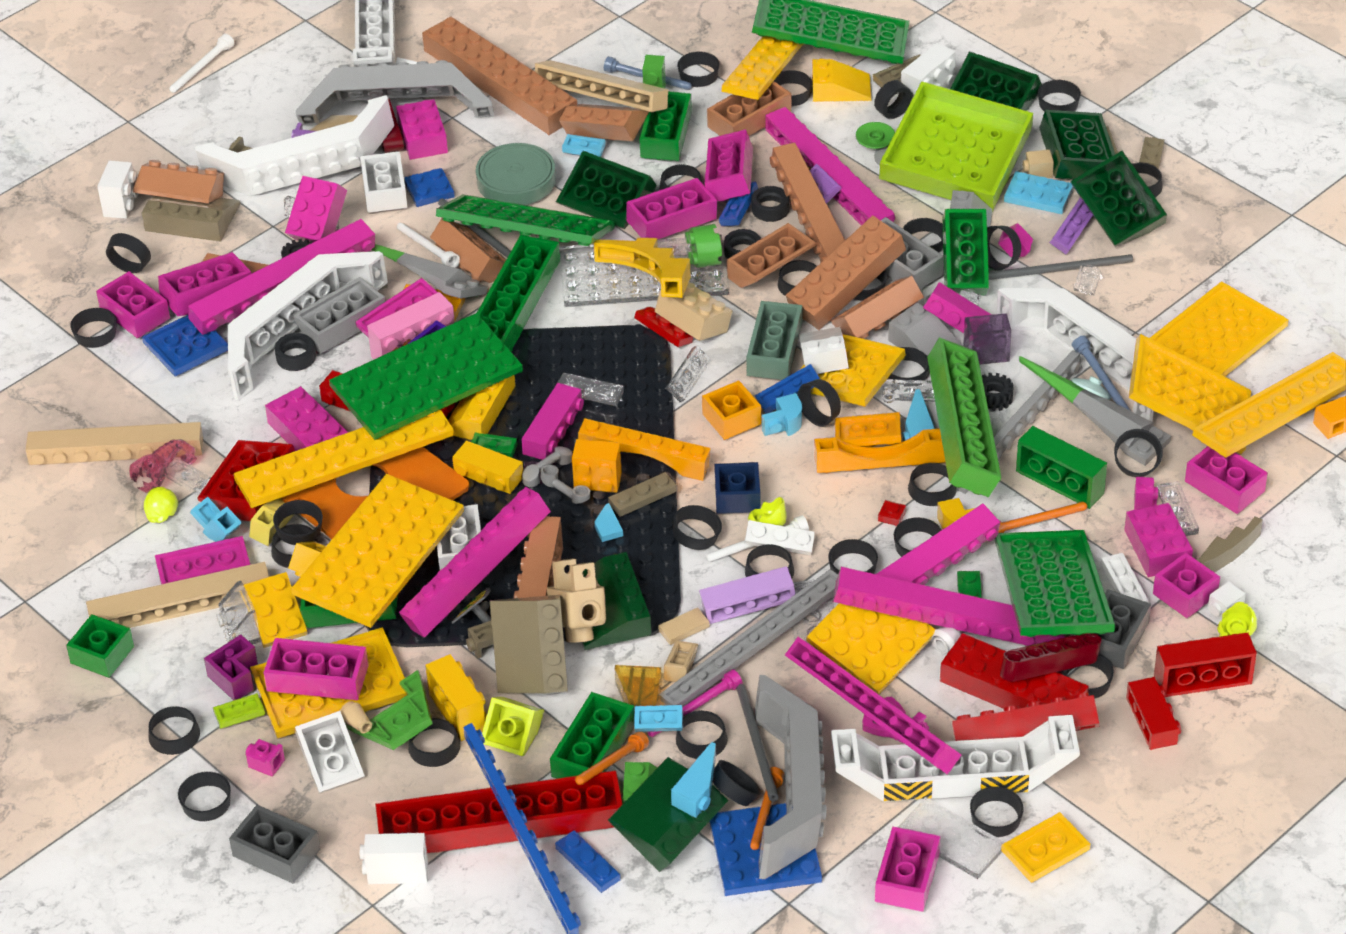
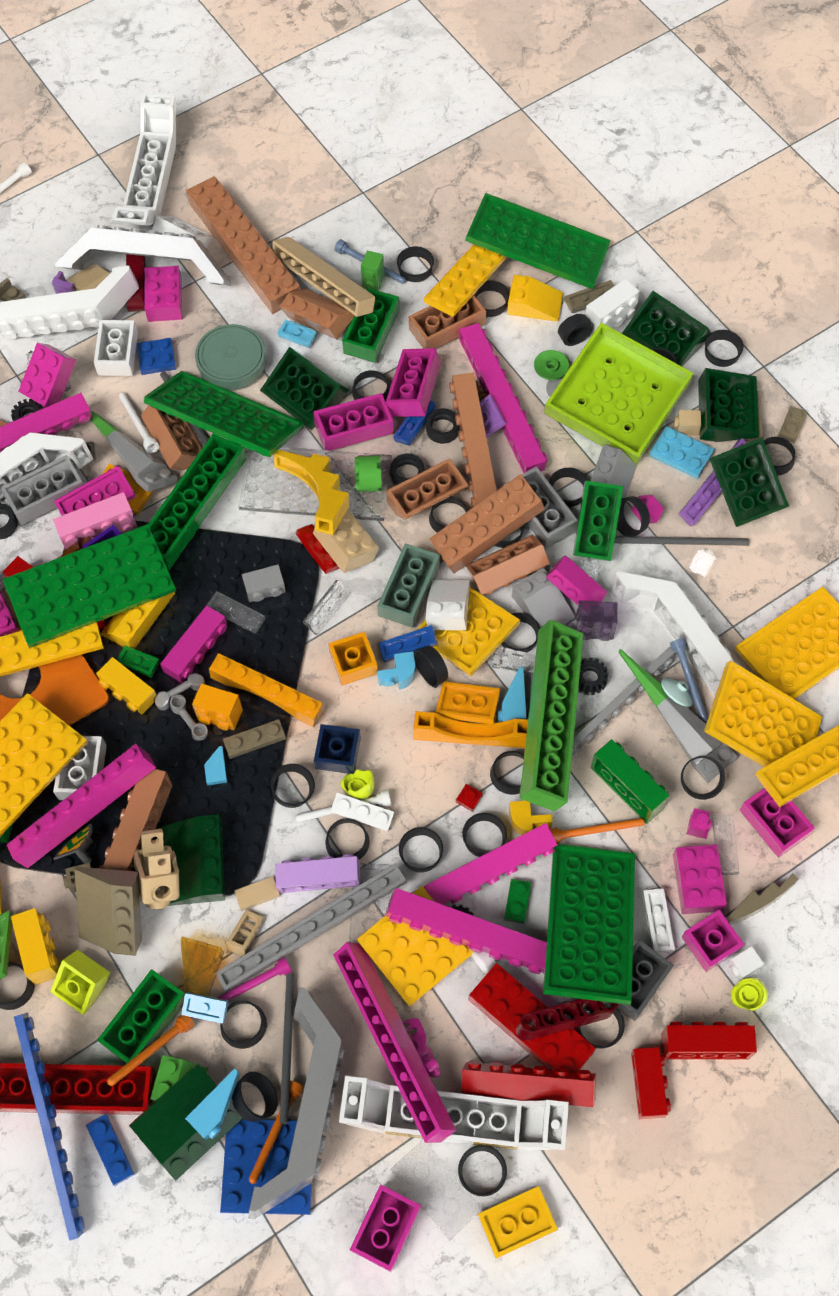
camera: 10 degrees right, 20 degrees up
none -> light grey brick [242,565,286,602]

